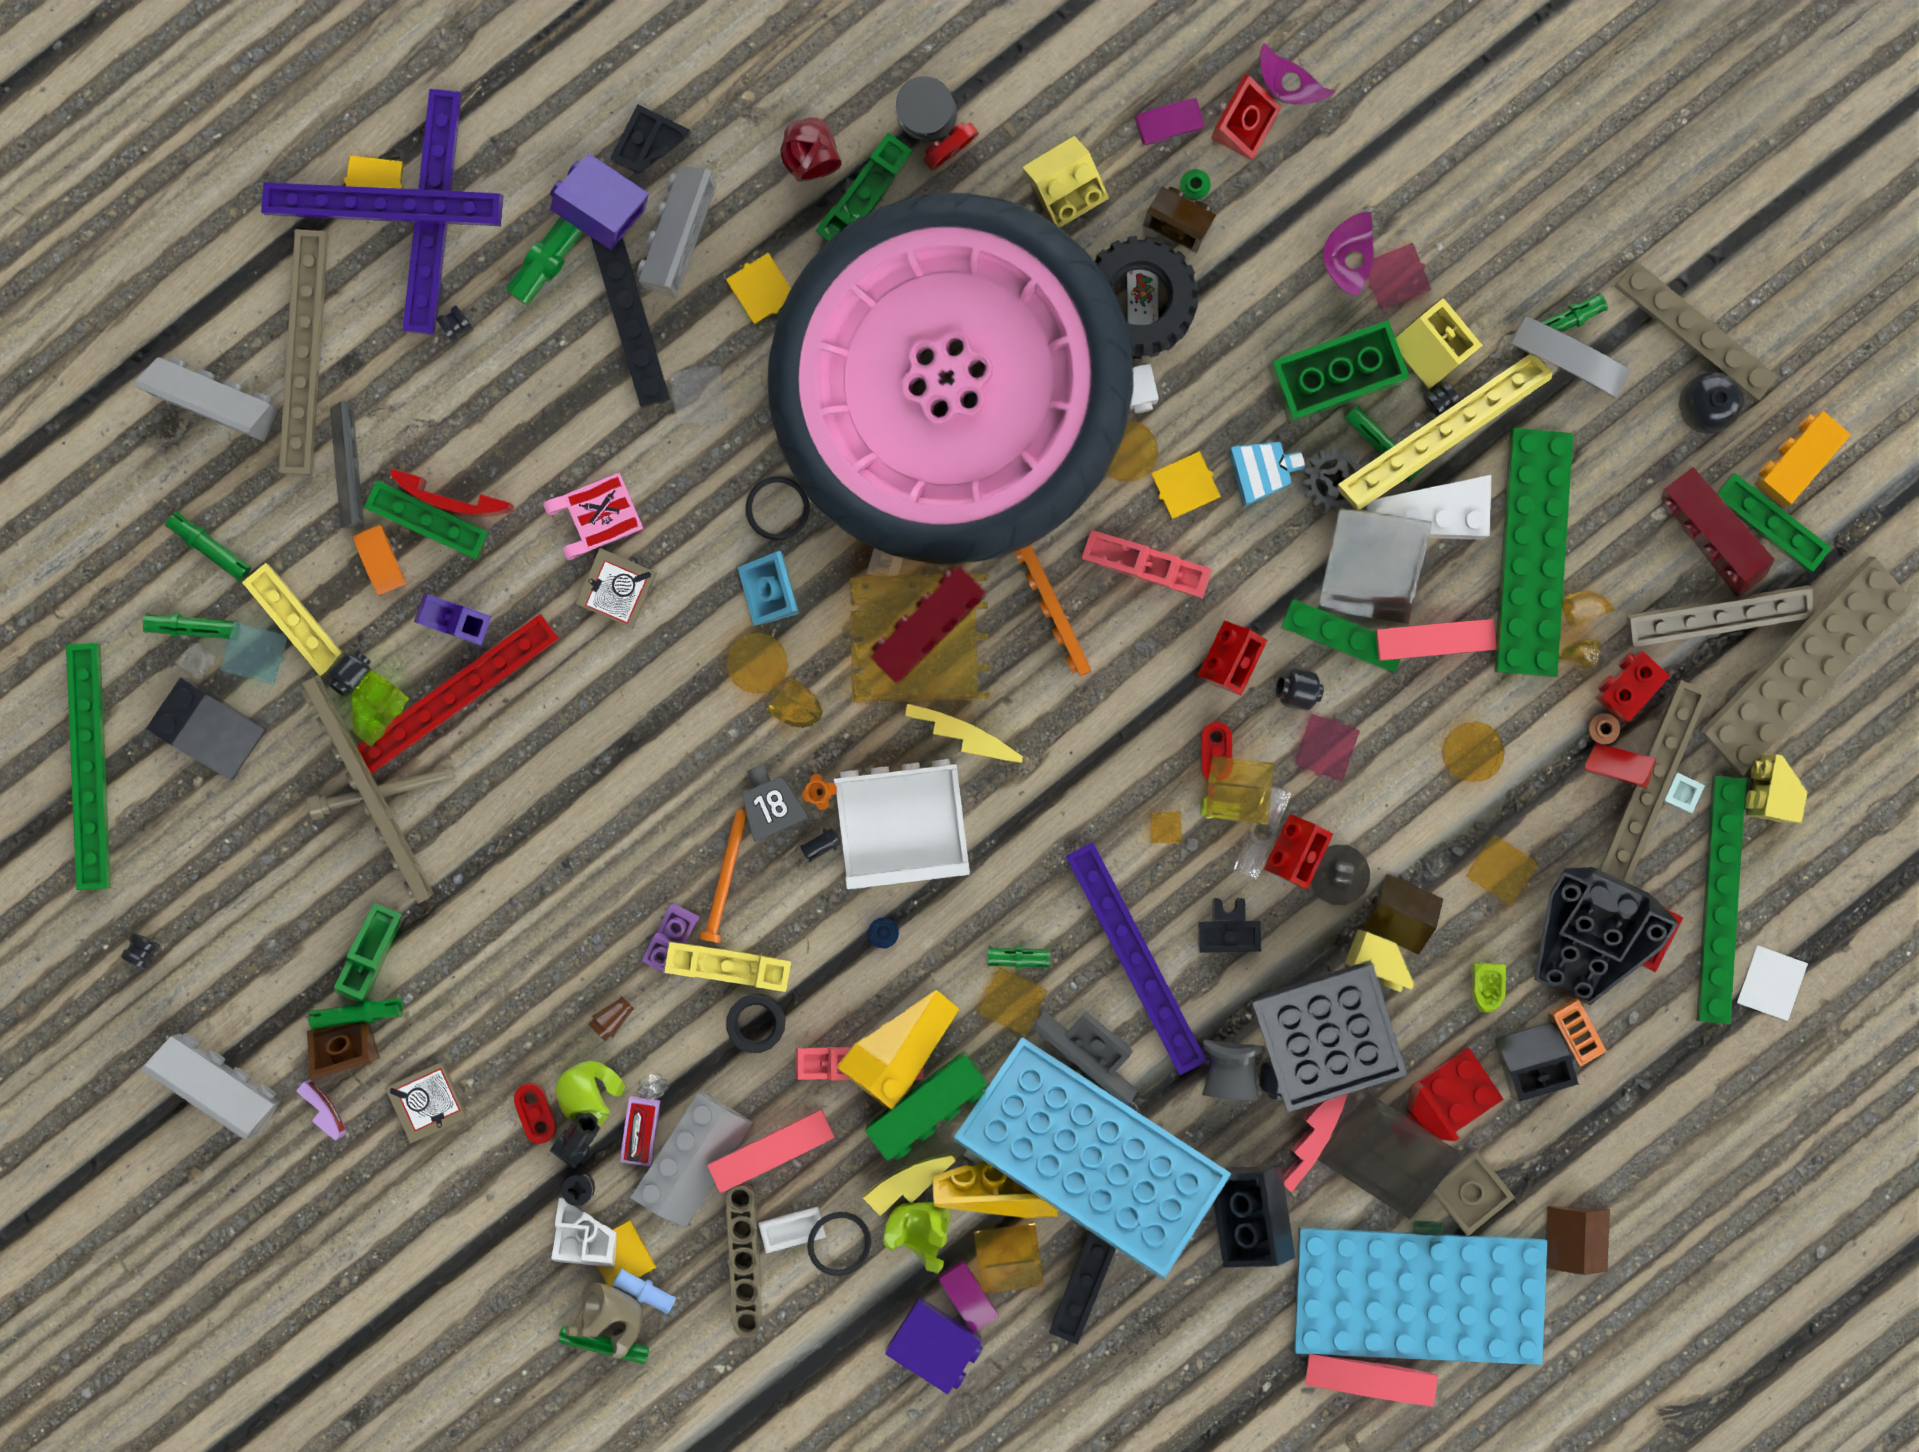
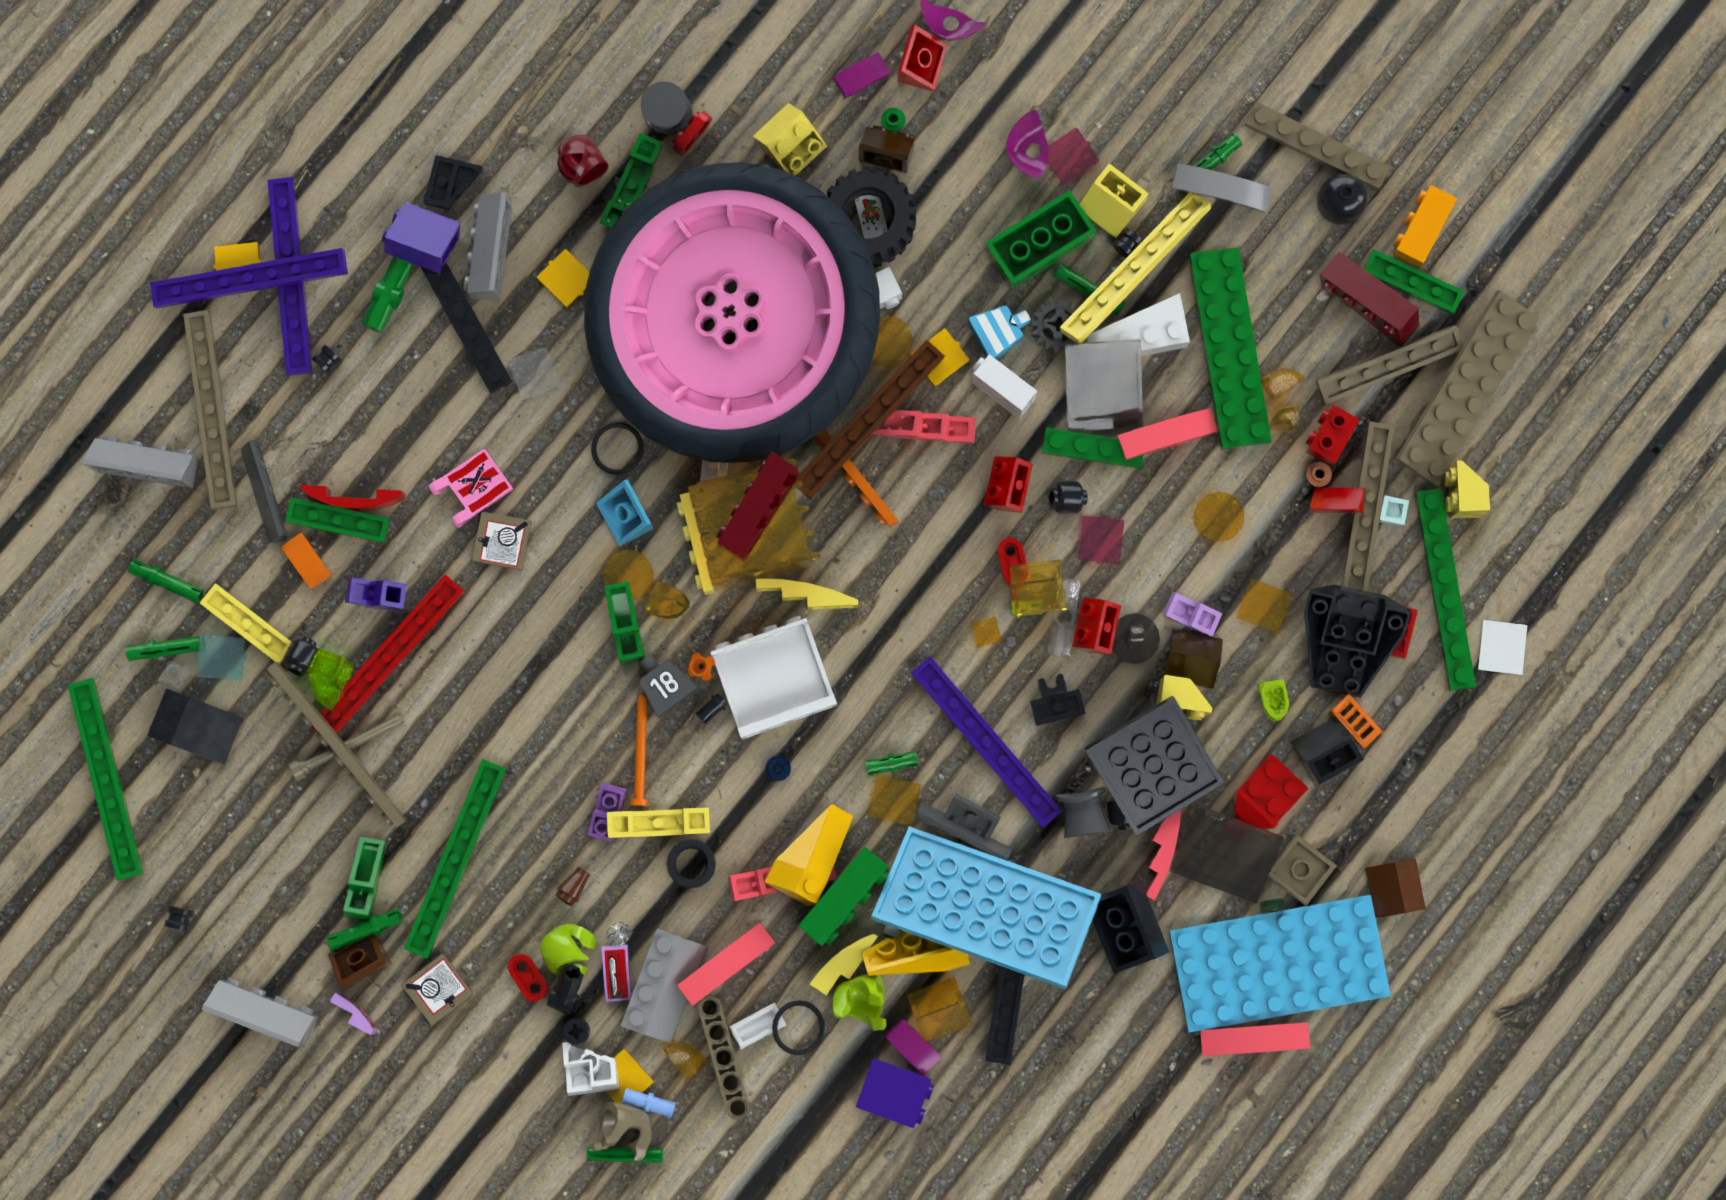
camera: 10 degrees left, 5 degrees down
none -> green plate [404,759,507,959]
none -> green slope [604,581,645,665]
none -> clear yellow brick [663,1042,709,1080]
none -> light yellow plate [677,492,715,595]
none -> reddish brown plate [794,340,945,500]
none -> white brick [972,354,1037,420]
none -> lavender slope [1163,592,1222,637]

